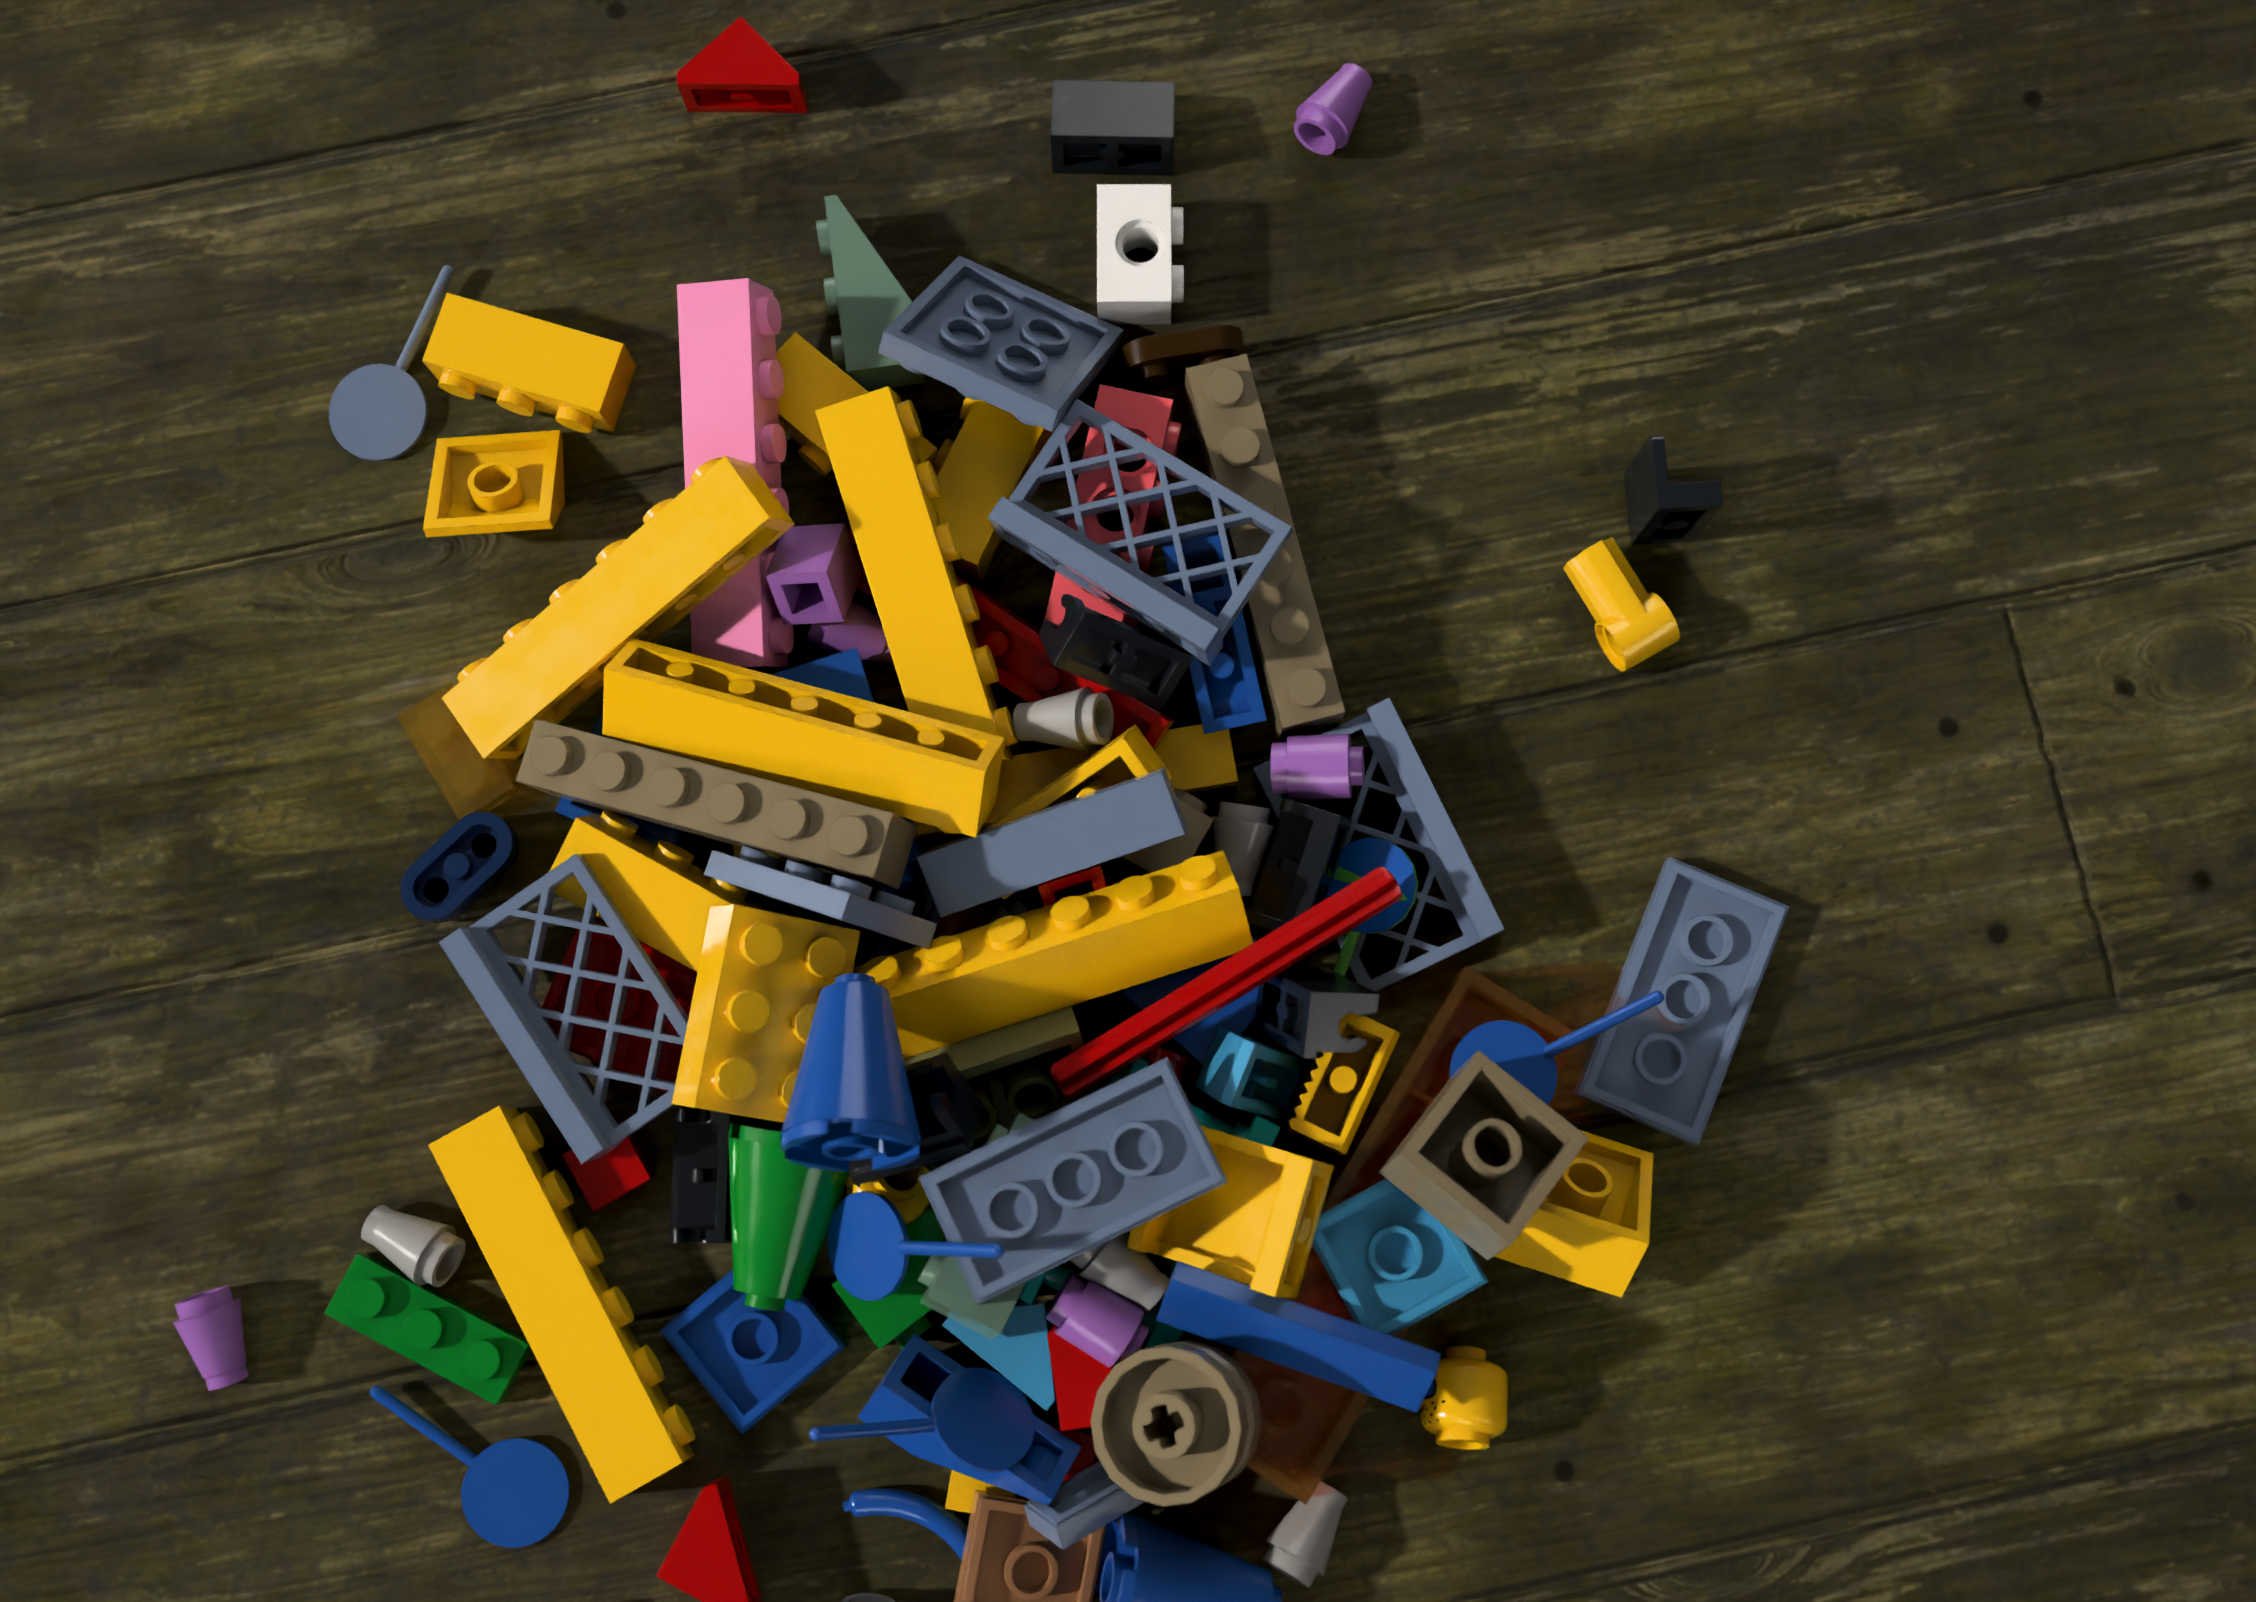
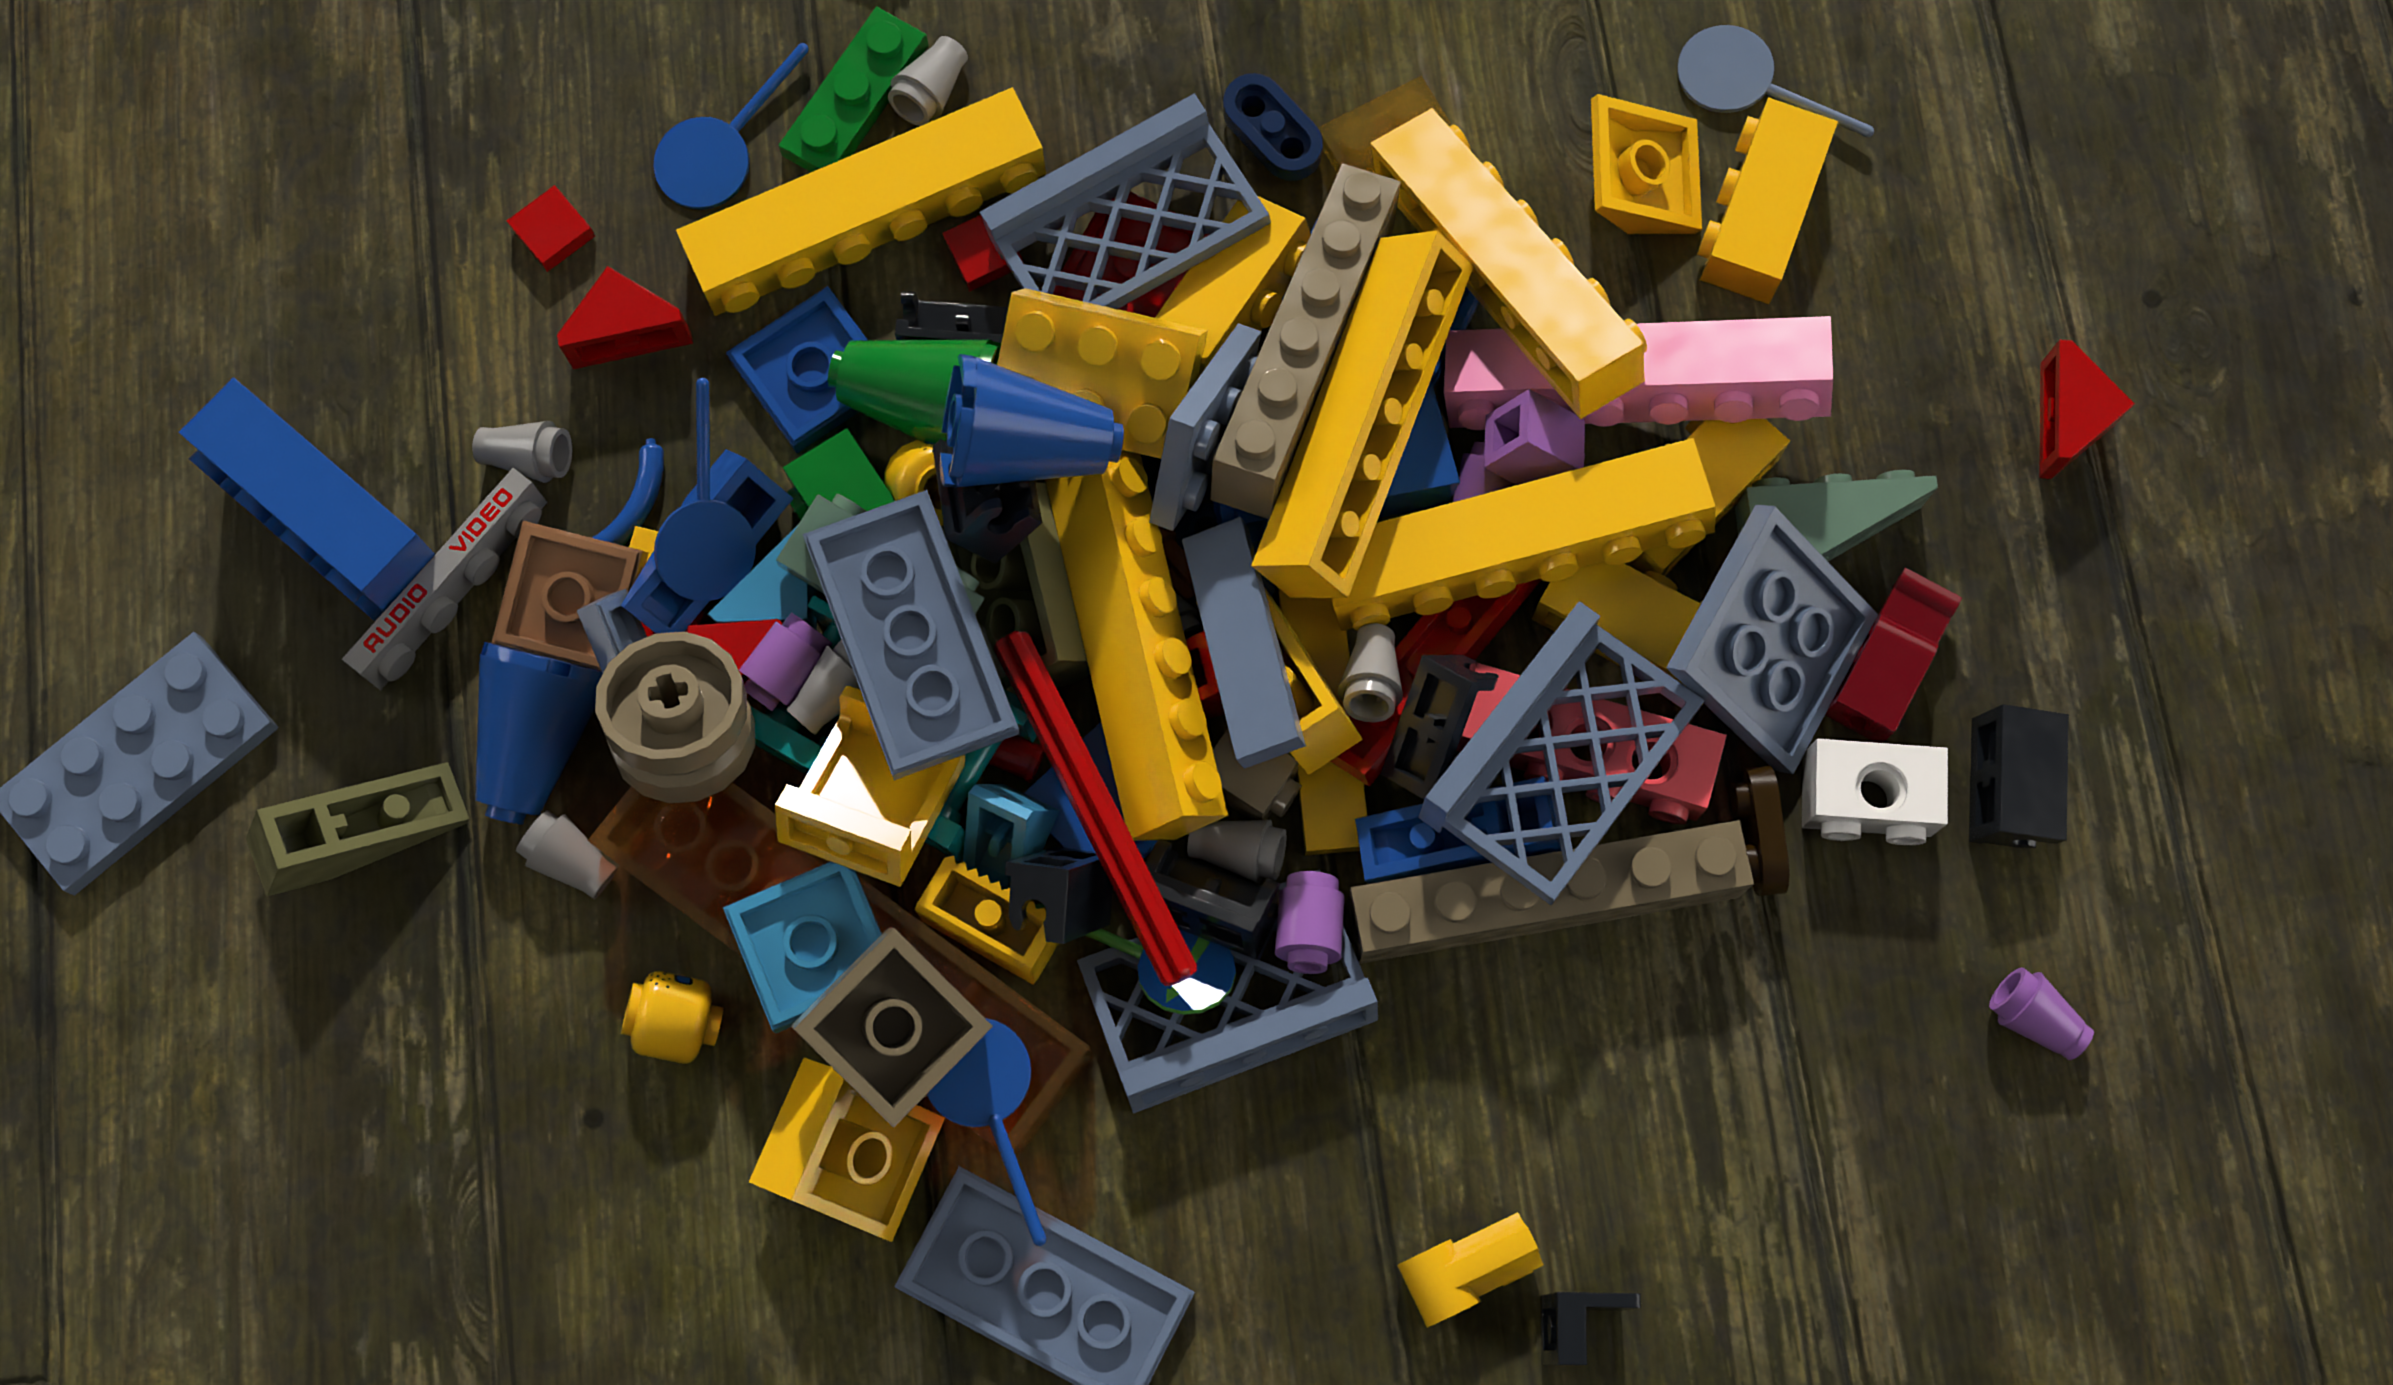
camera: 95 degrees right, 5 degrees down
blue piece [827,1191,1005,1301] -> none
blue tile [1156,1261,1441,1413] -> none
none -> dark red piece [1825,568,1962,743]

